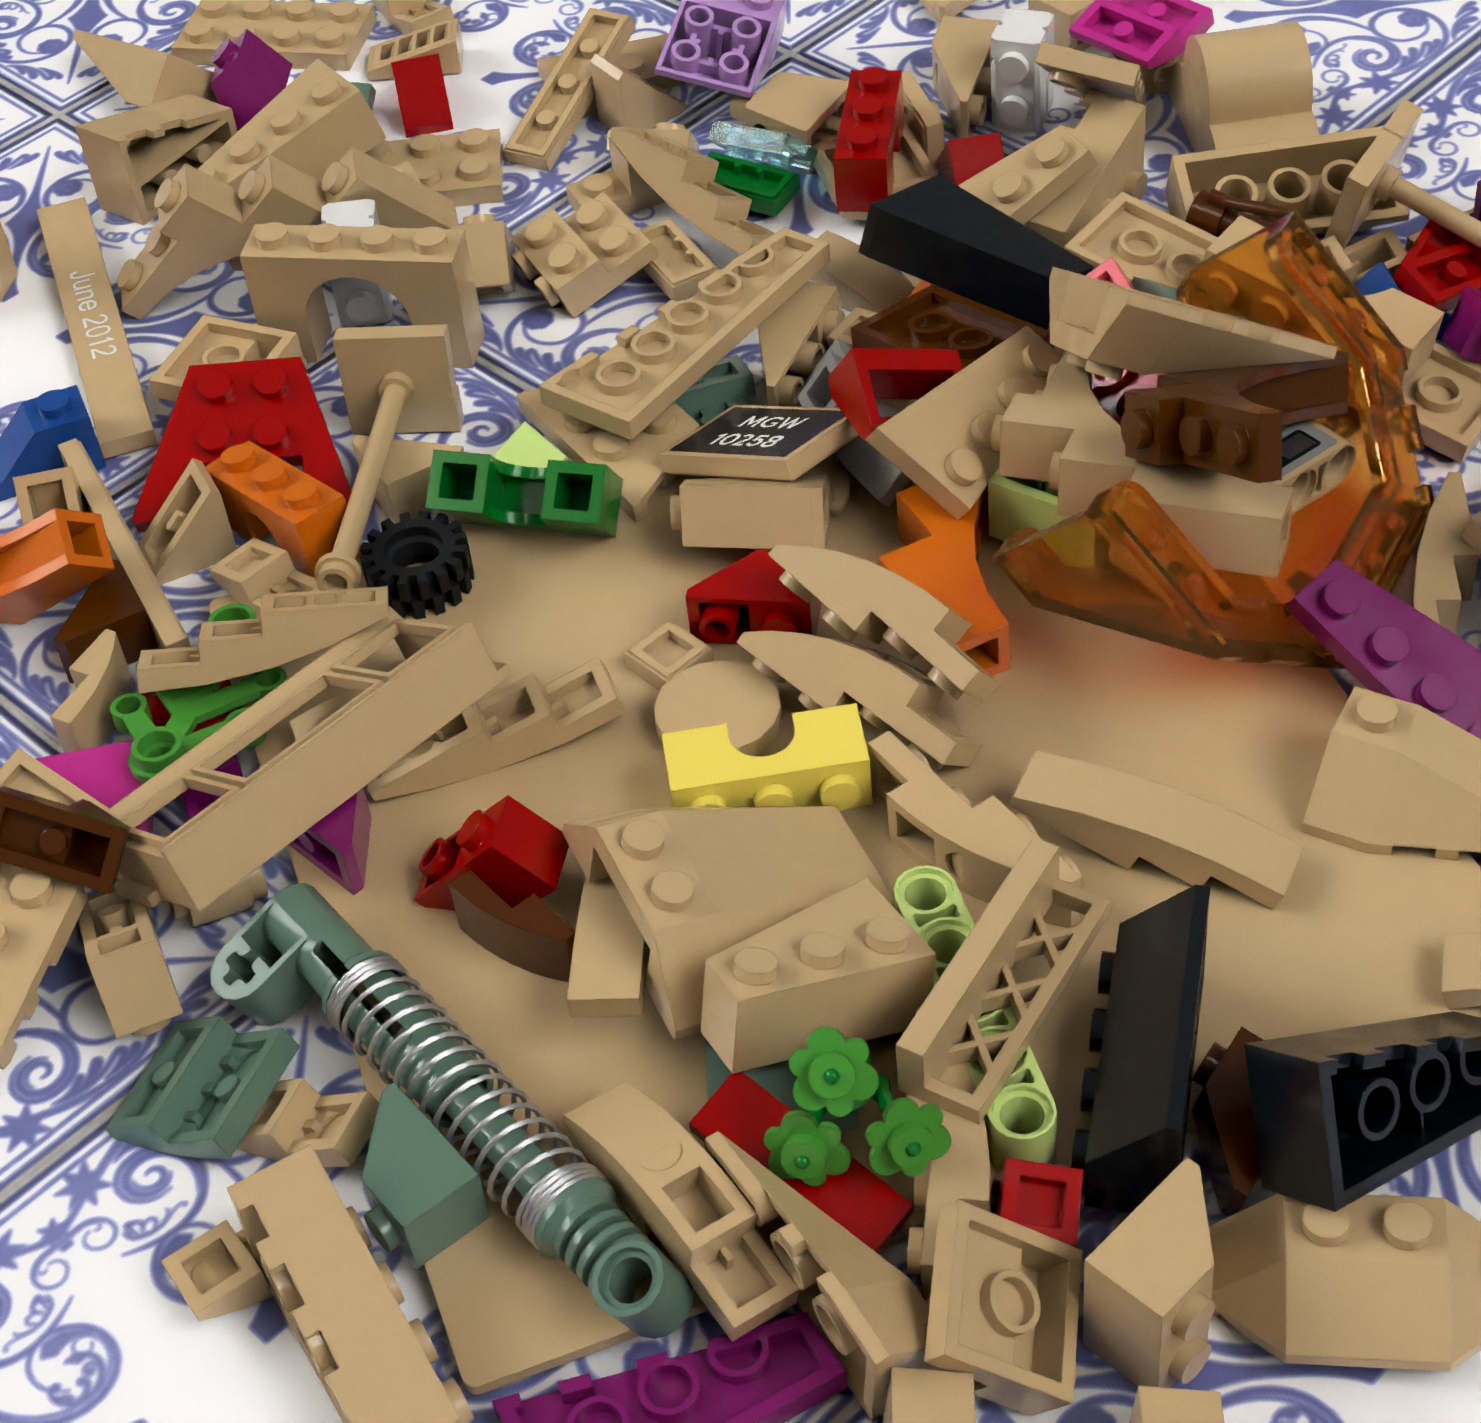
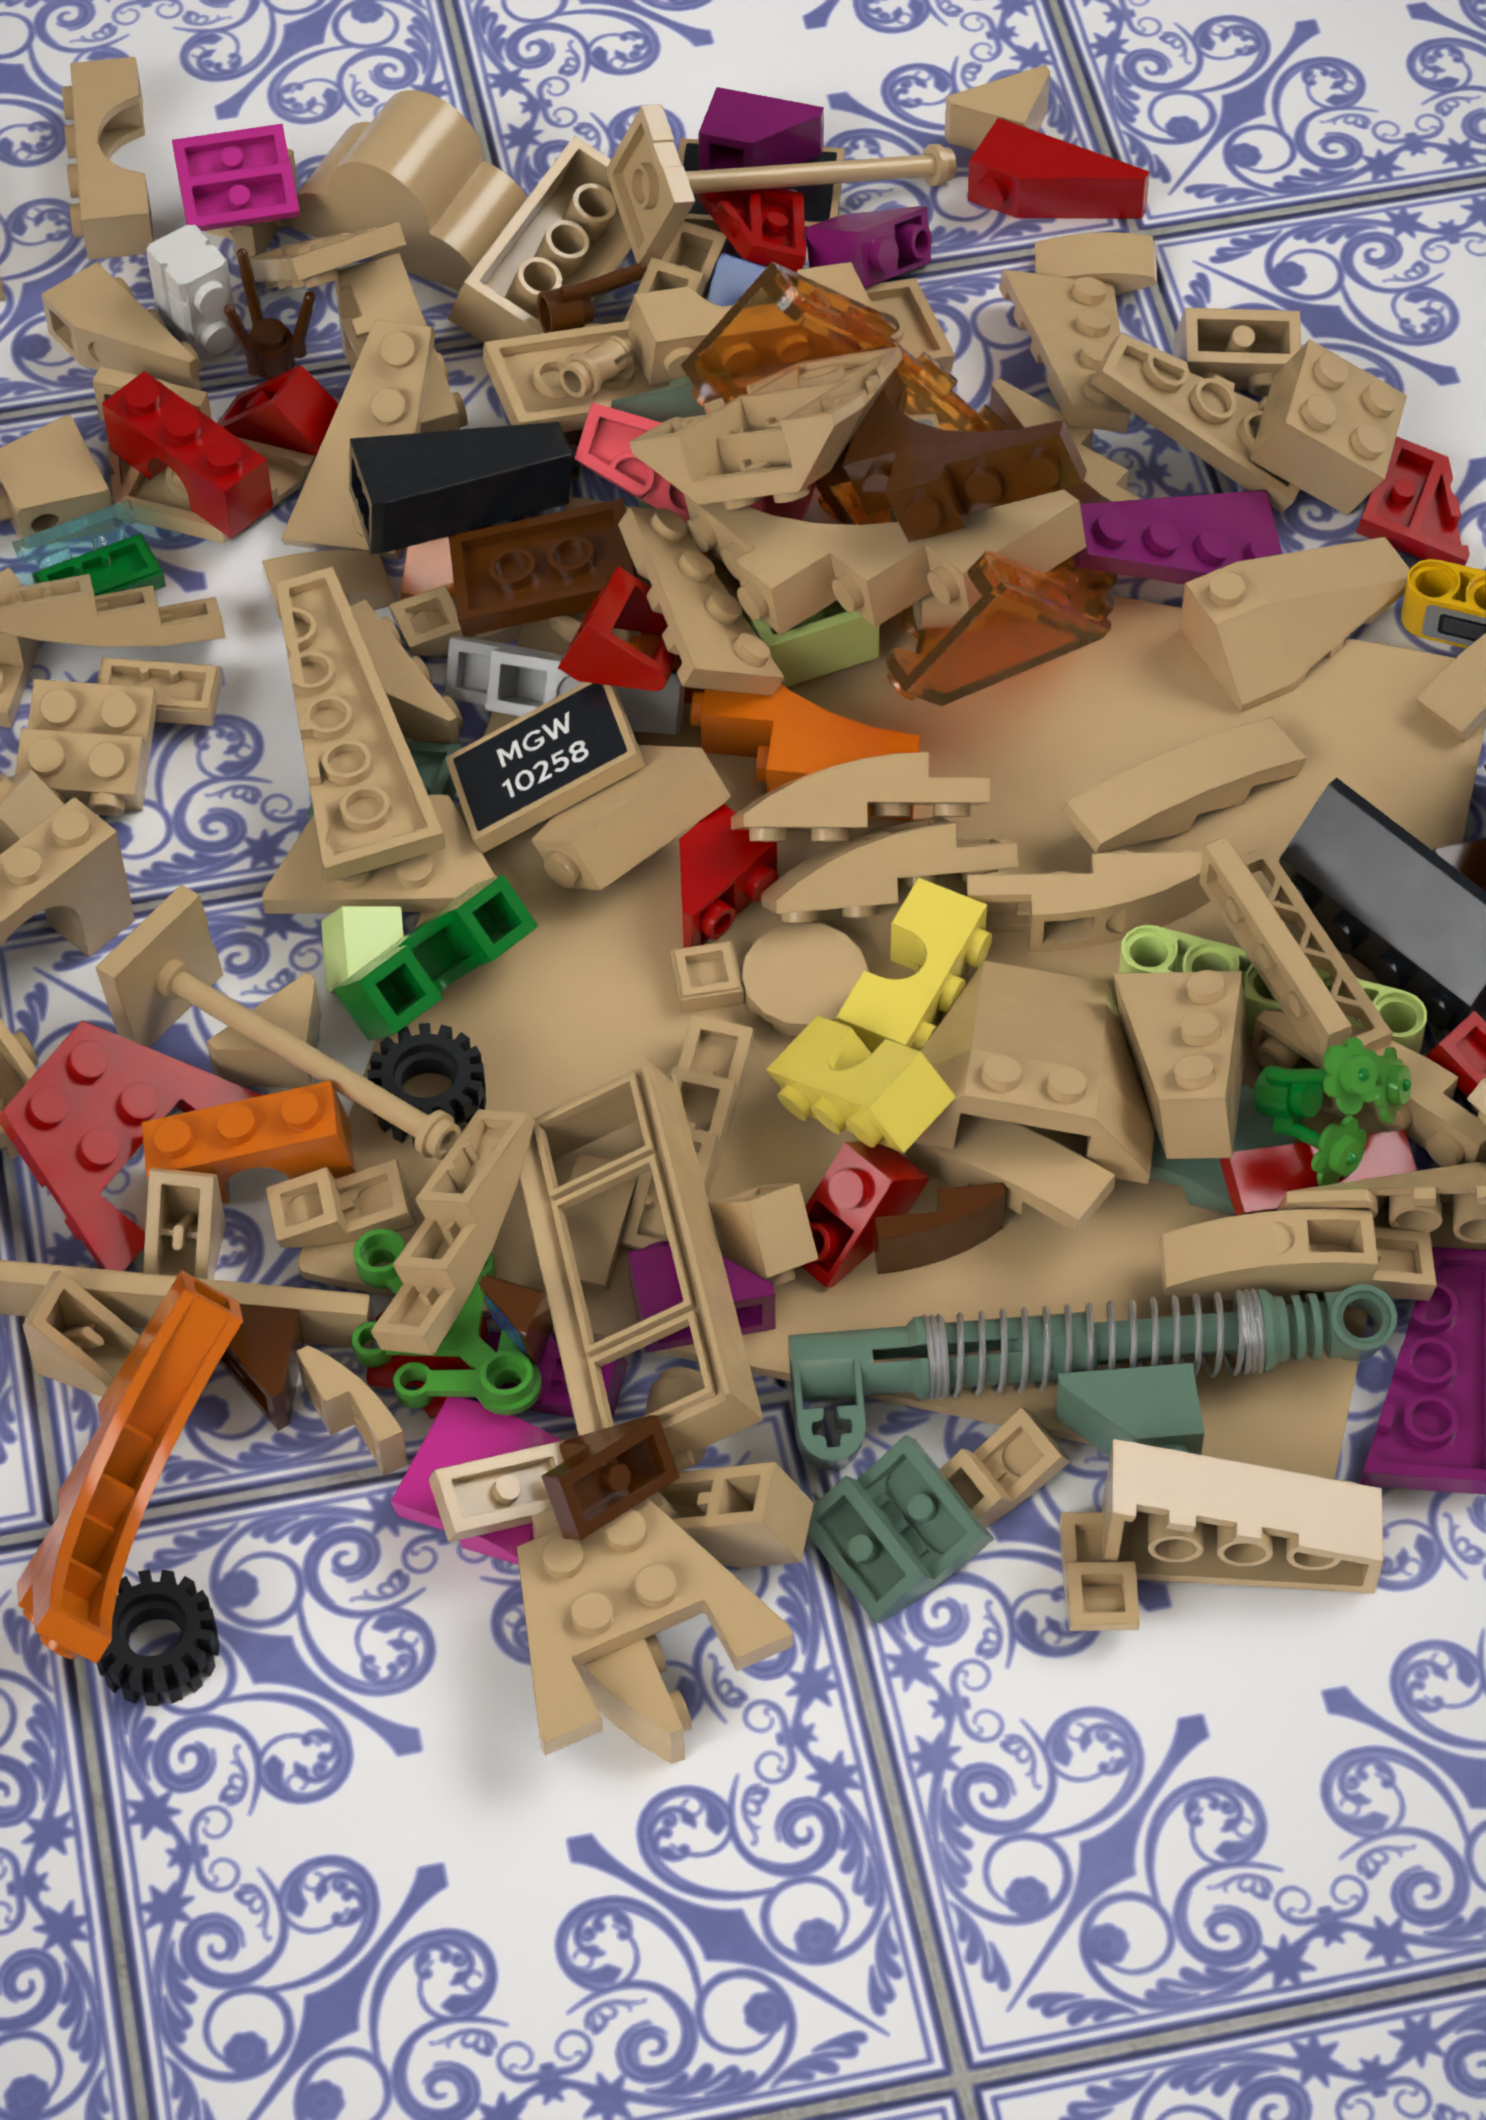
camera: 60 degrees left, 10 degrees up
none -> reddish brown plant [224,248,315,379]
none -> reddish brown slope [479,1275,554,1364]
none -> tan pin [559,335,633,398]
none -> tan brick [709,1183,818,1286]
none -> light yellow arch [766,1015,956,1153]

